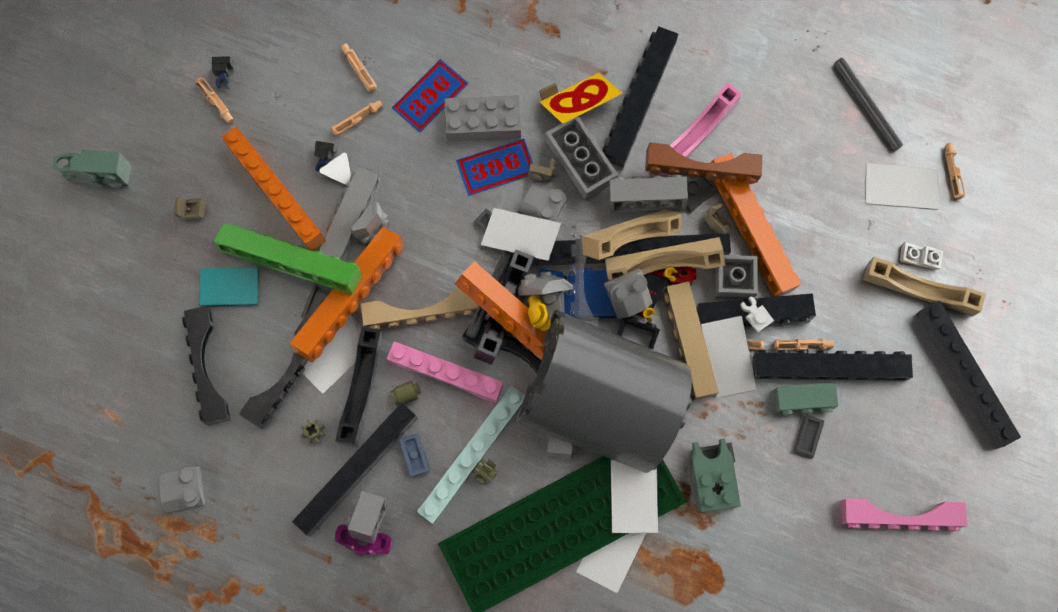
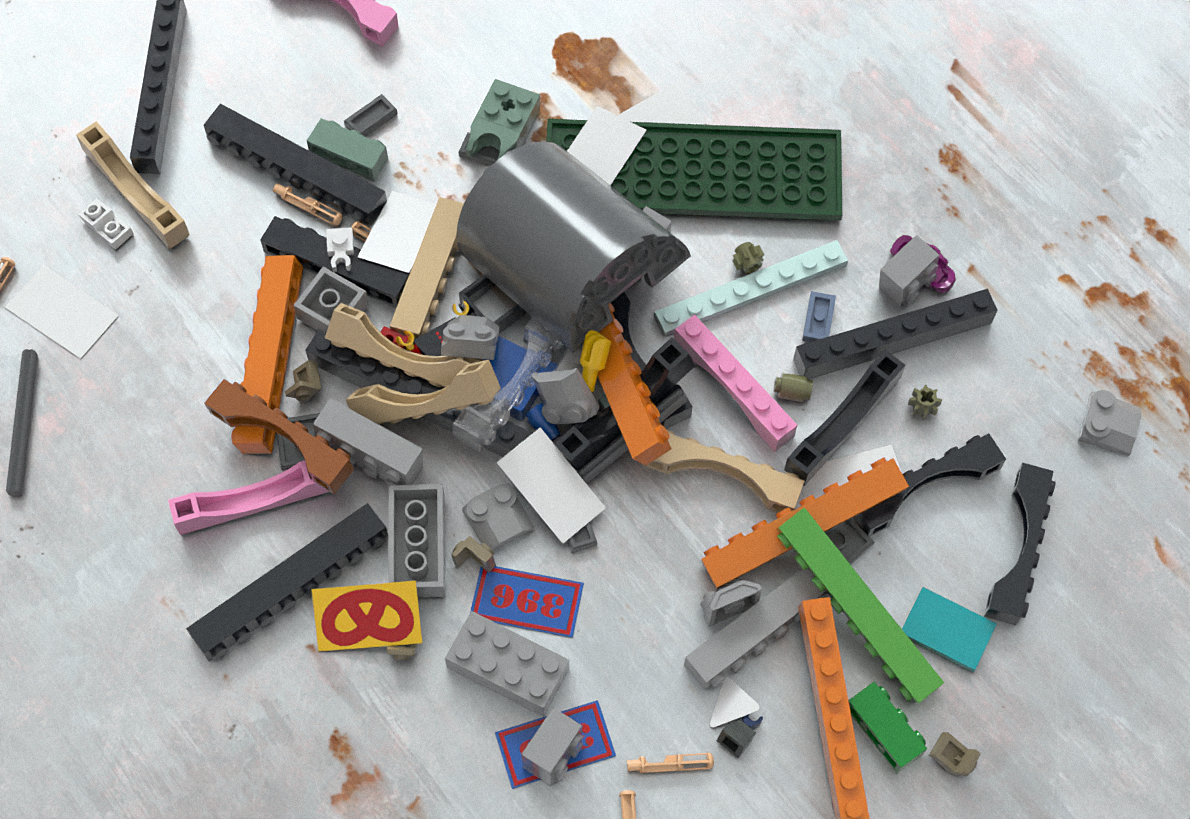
camera: 150 degrees left, 10 degrees down
none -> light grey brick [521,707,583,786]
none -> green brick [848,682,927,774]

